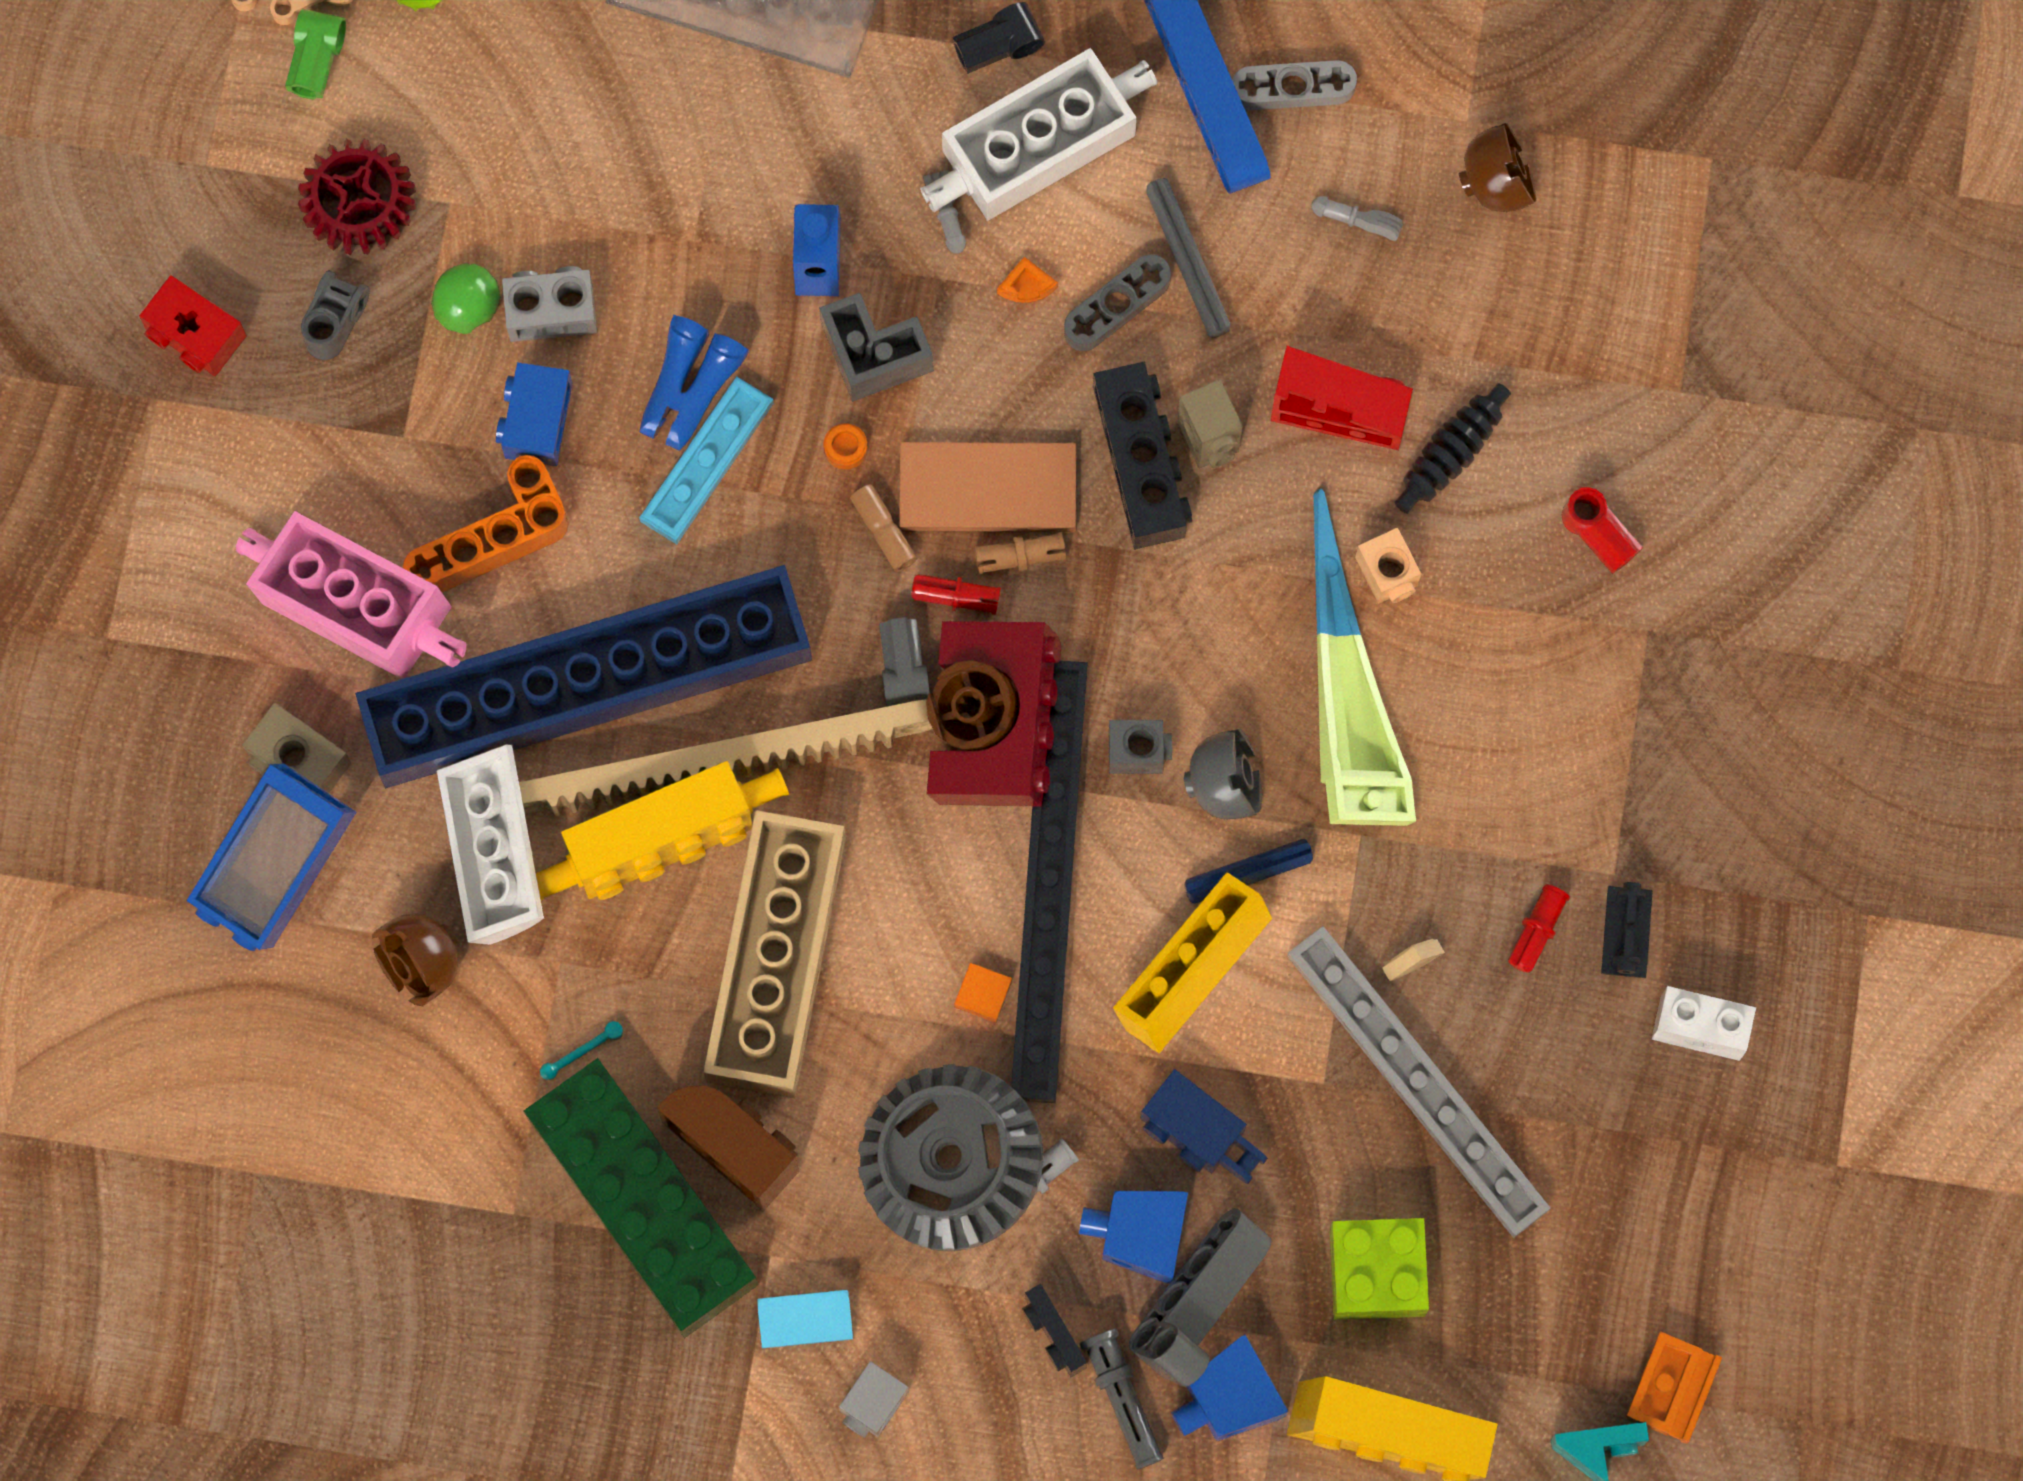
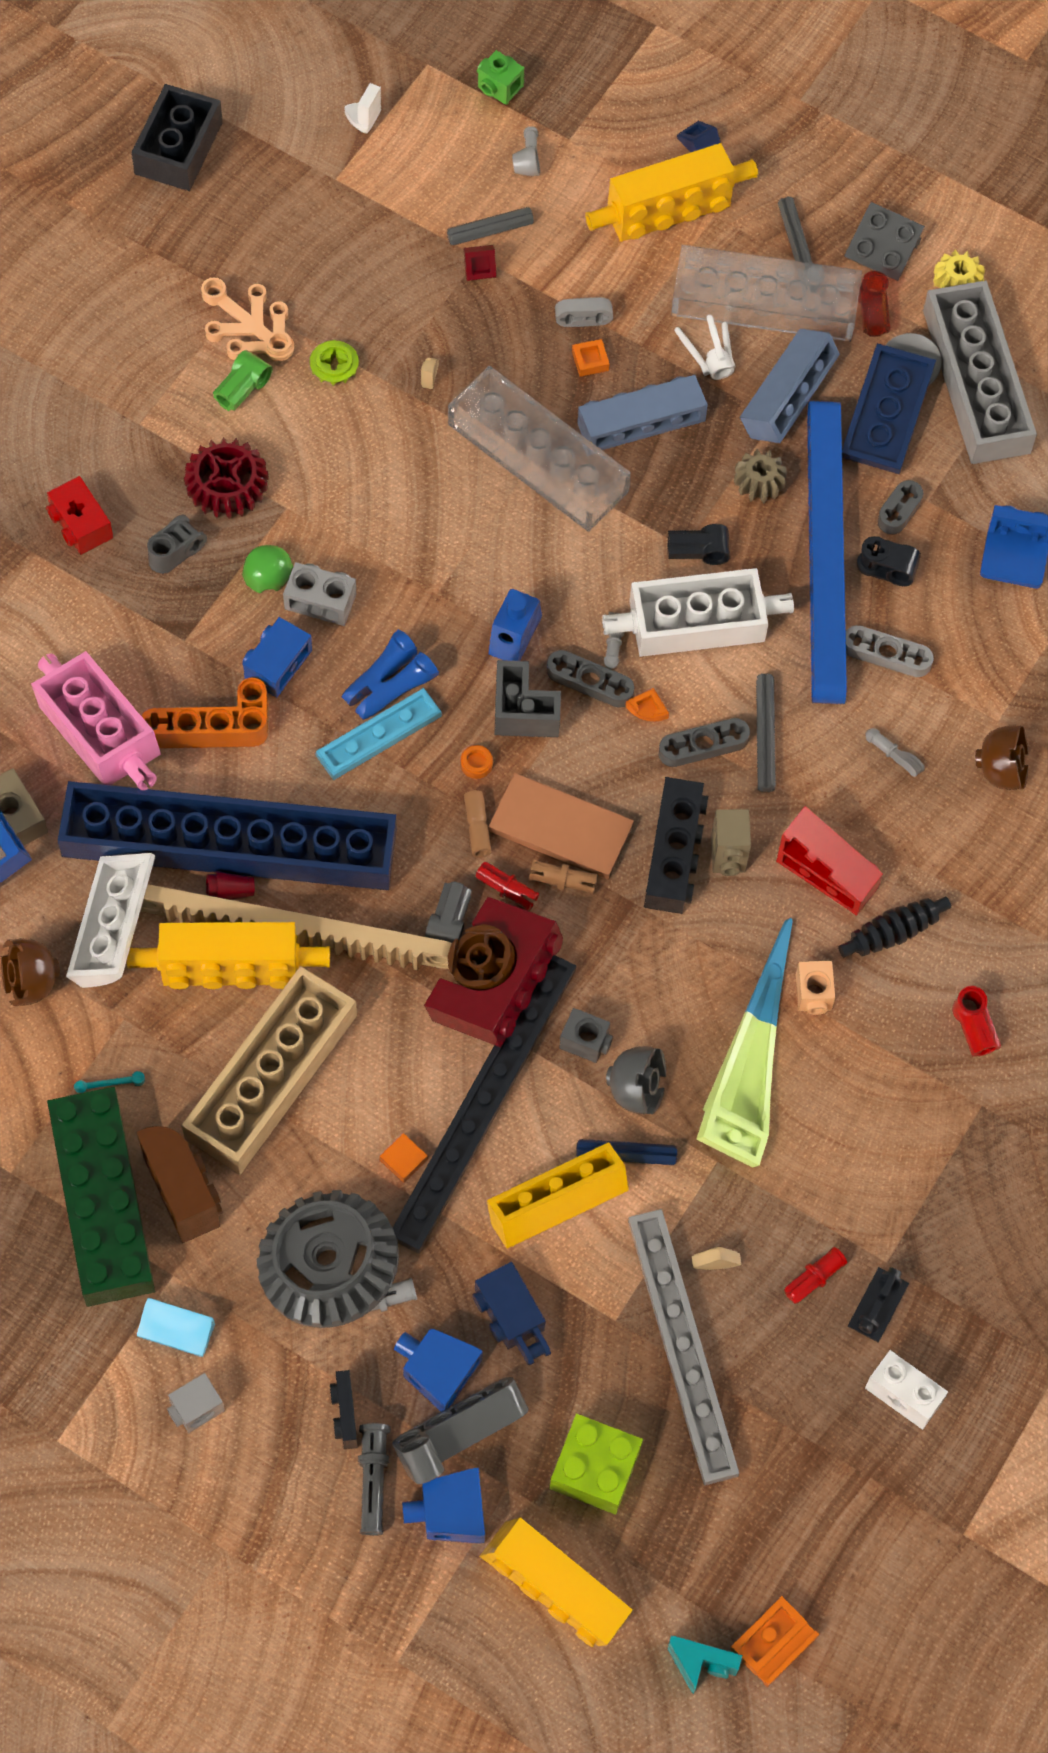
camera: 20 degrees right, 10 degrees down
none -> dark red cone [206,871,255,900]
none -> dark grey beam [547,650,634,708]

